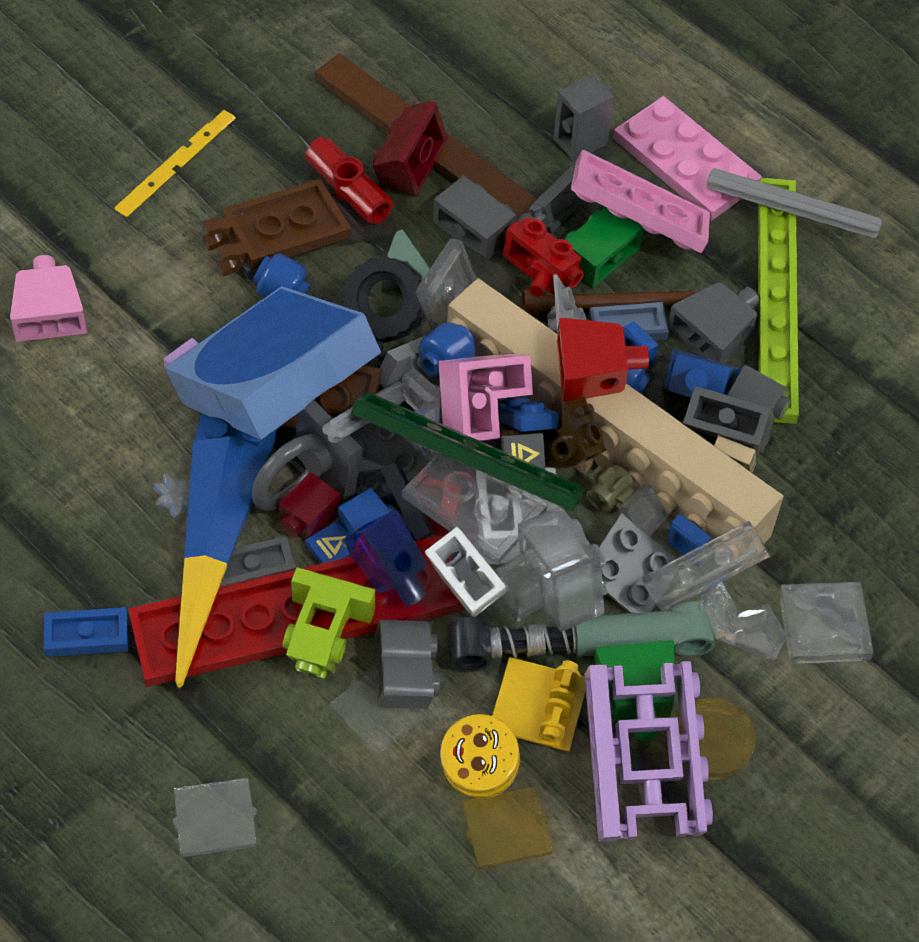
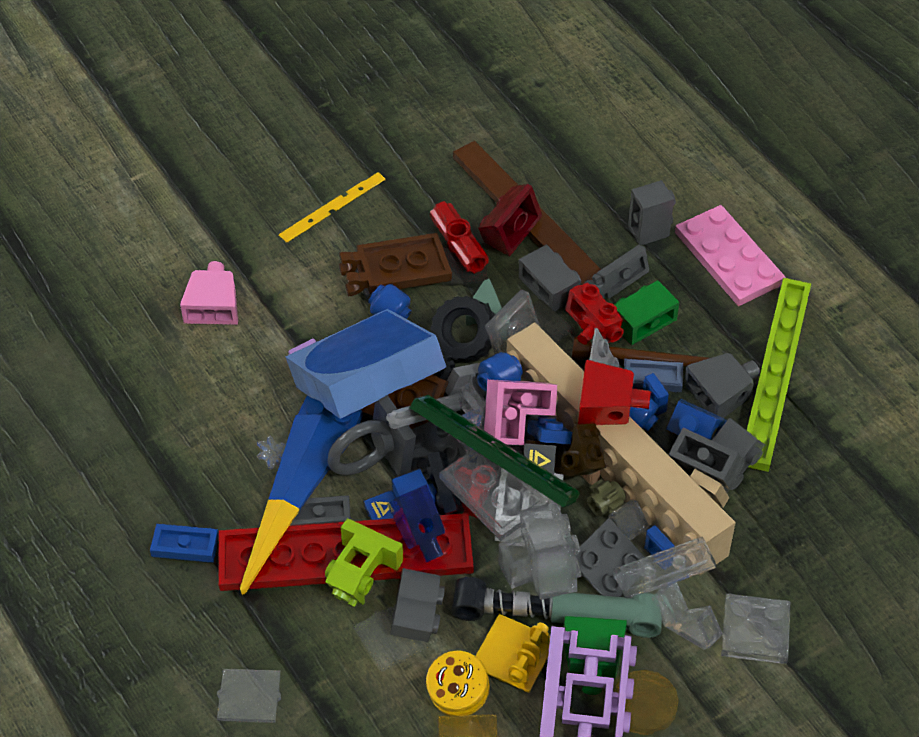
camera: 15 degrees right, 5 degrees down
dark red brick [279,472,341,541] -> none
white torso [425,526,506,617] -> none
bright pink plate [571,150,710,253] -> none
light grey axle [707,168,882,238] -> none

